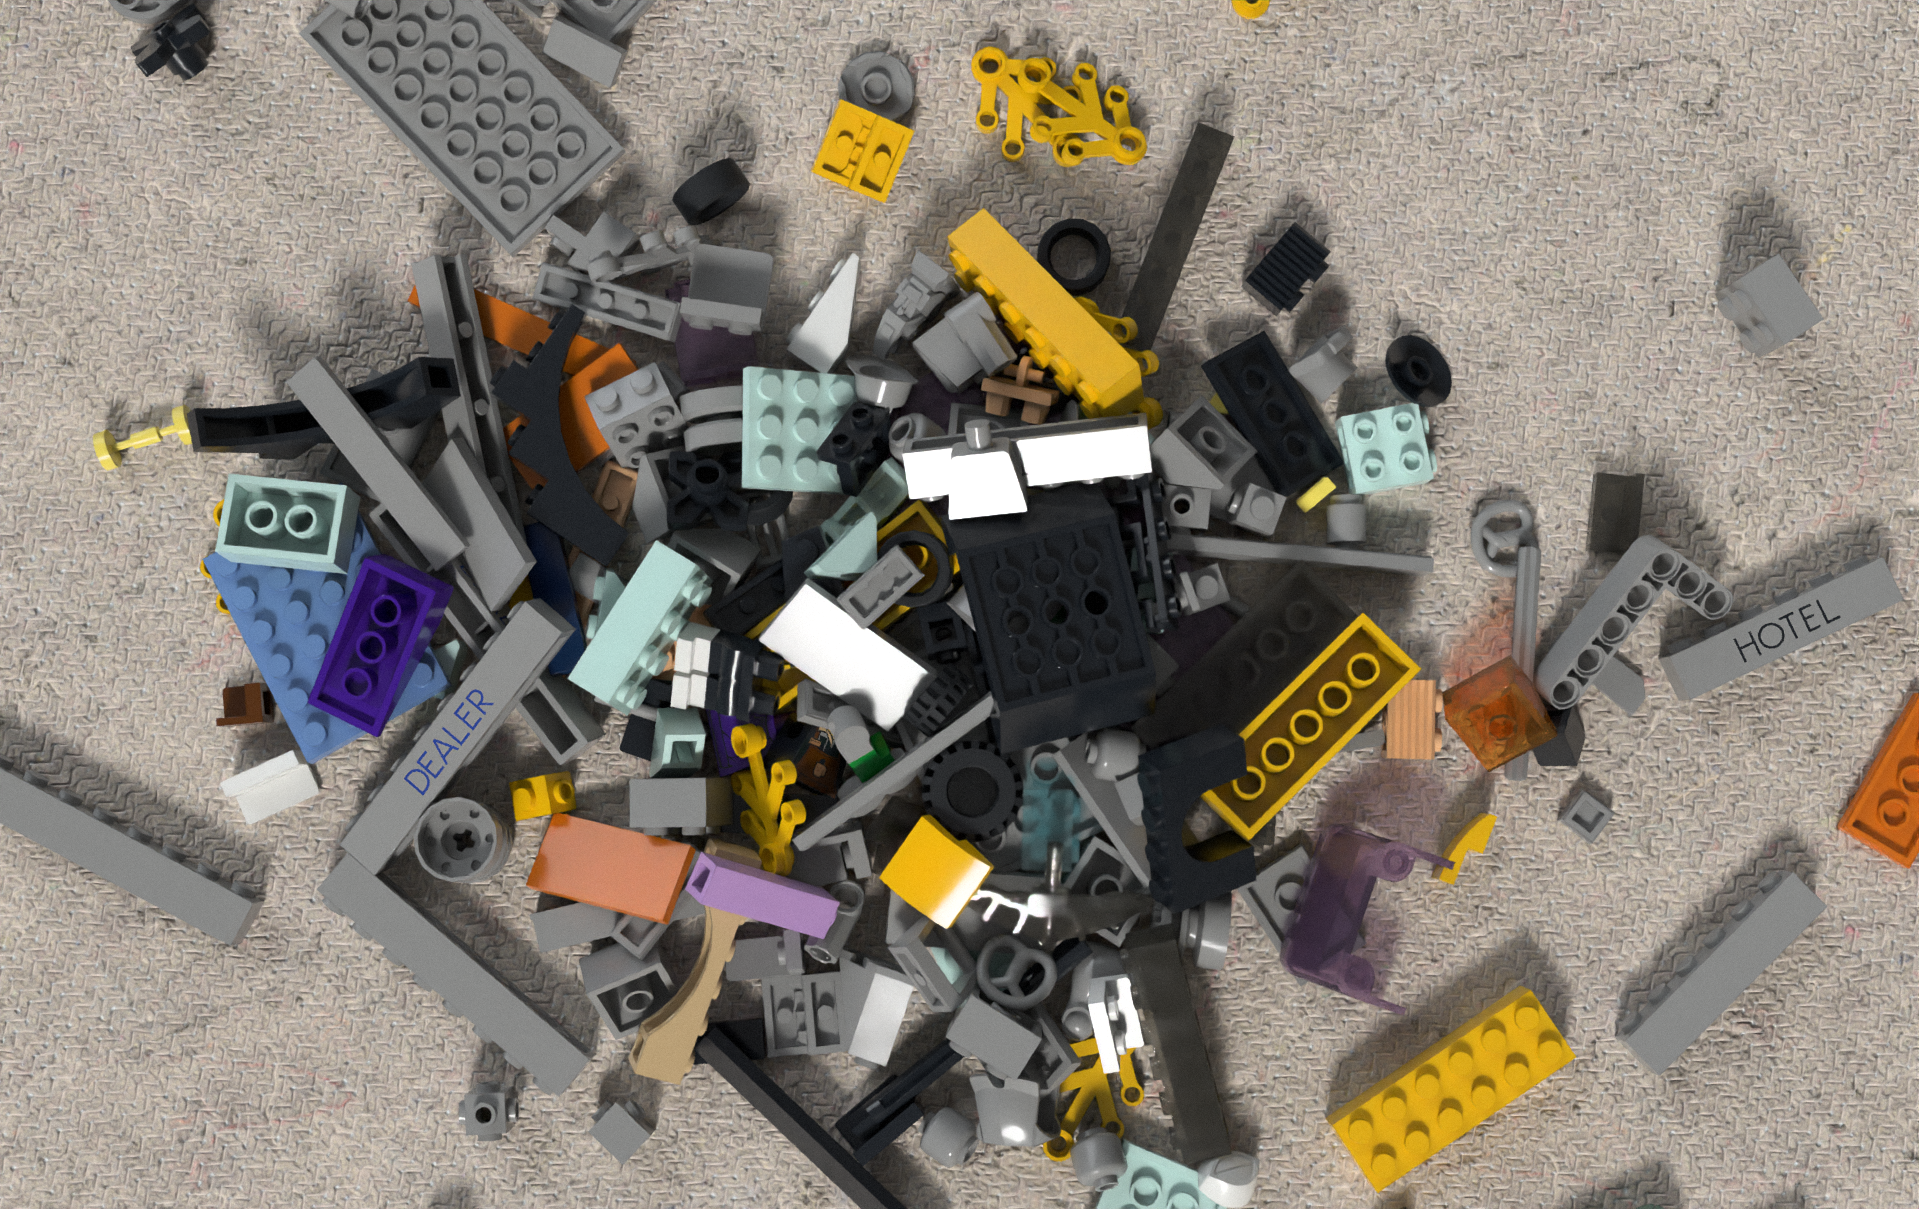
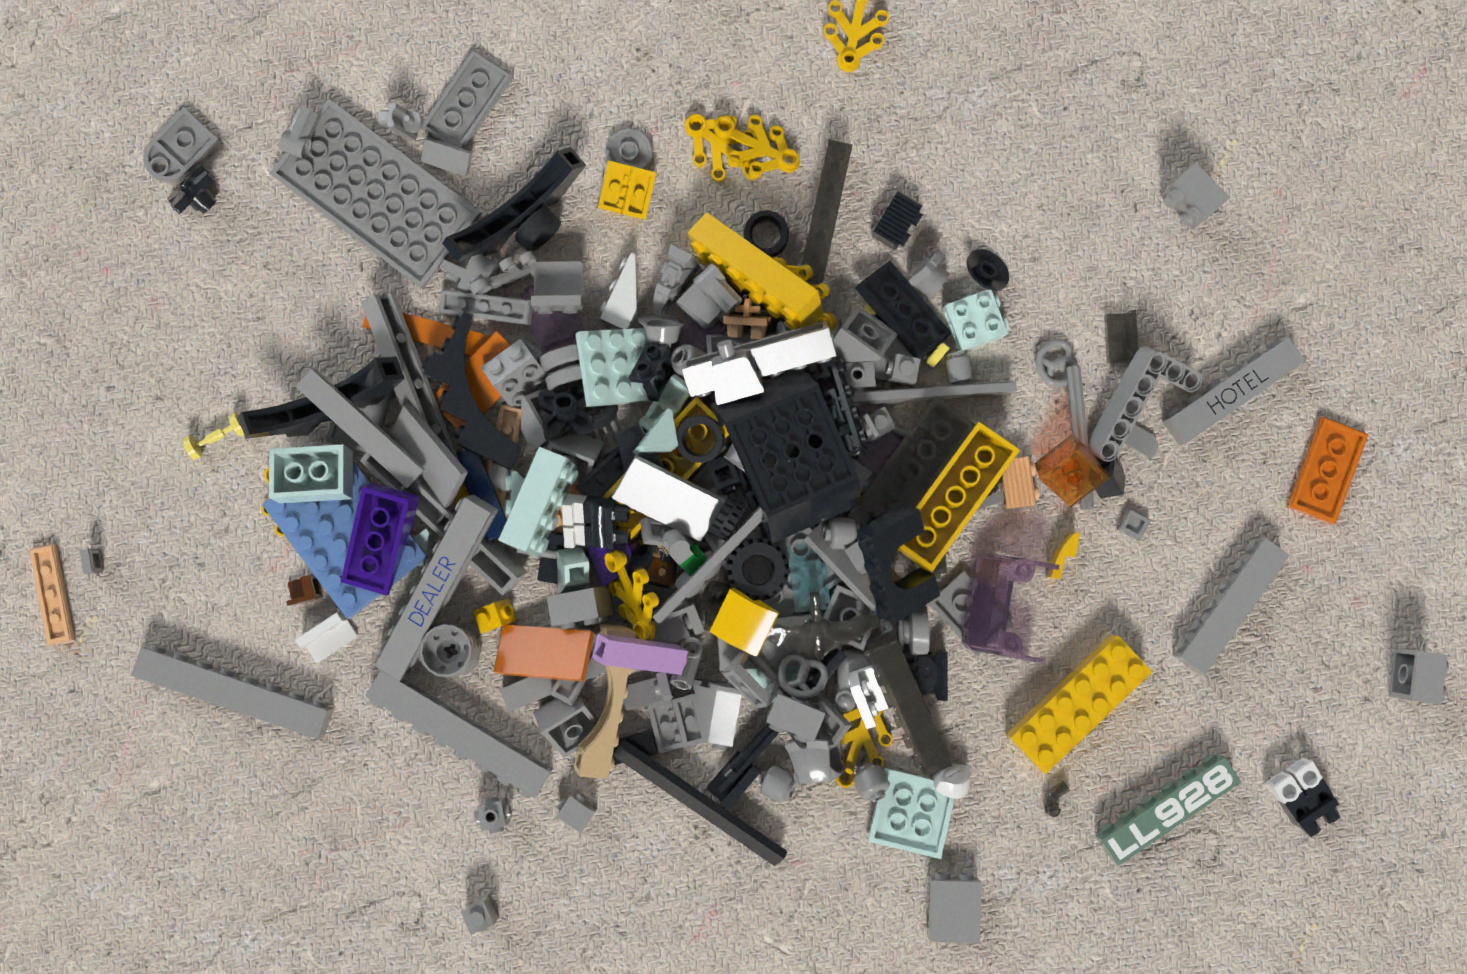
camera: 10 degrees left, 0 degrees up
light grey plate [835,545,925,630] -> none
none -> black arch [442,147,586,262]
none -> black piece [888,649,948,701]

